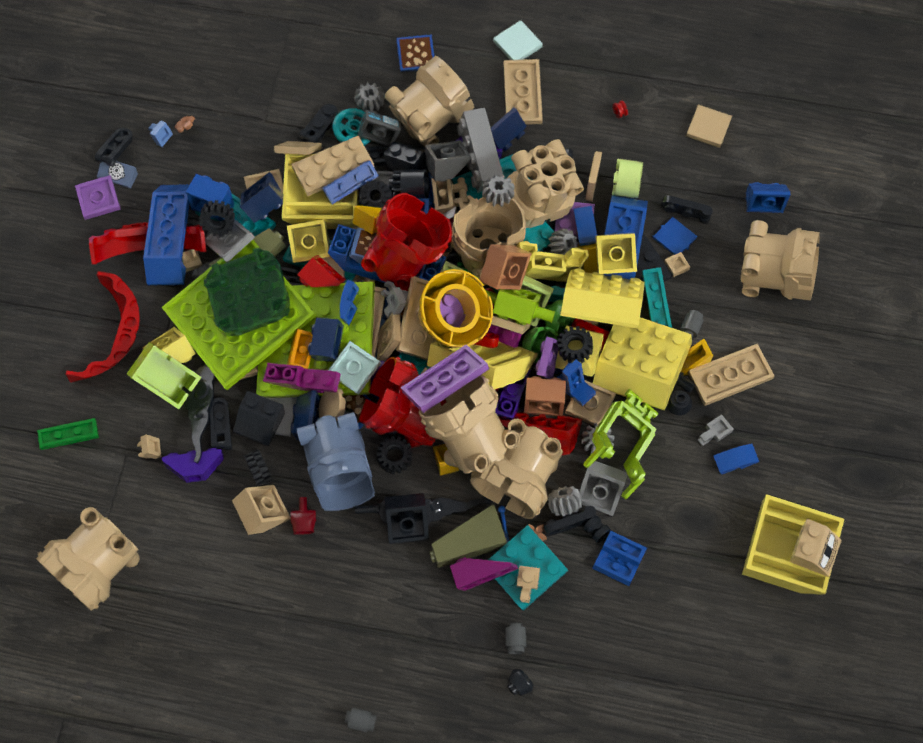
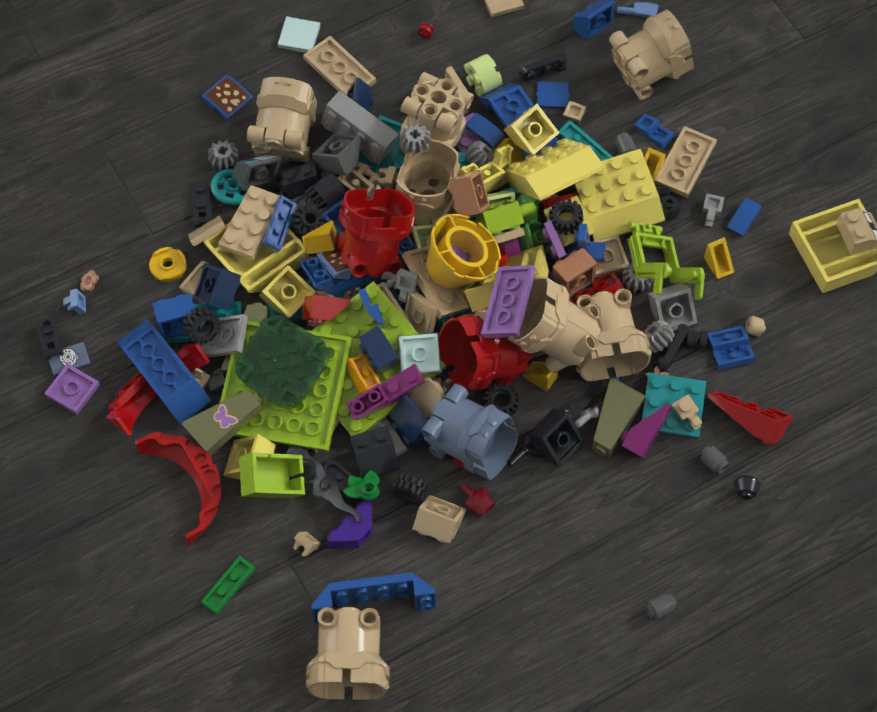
camera: 40 degrees left, 5 degrees down
none -> yellow tile [149,247,187,282]
none -> olive slope [181,390,264,456]
none -> blue slope [311,573,436,624]
none -> green plate [343,470,380,500]
none -> light grey bar [574,406,600,428]
none -> medium blue piece [617,2,658,18]
none -> blue slope [634,114,675,149]
none -> yellow slope [704,238,734,279]
none -> red wedge [708,391,793,445]
none -> tan piece [745,316,766,337]

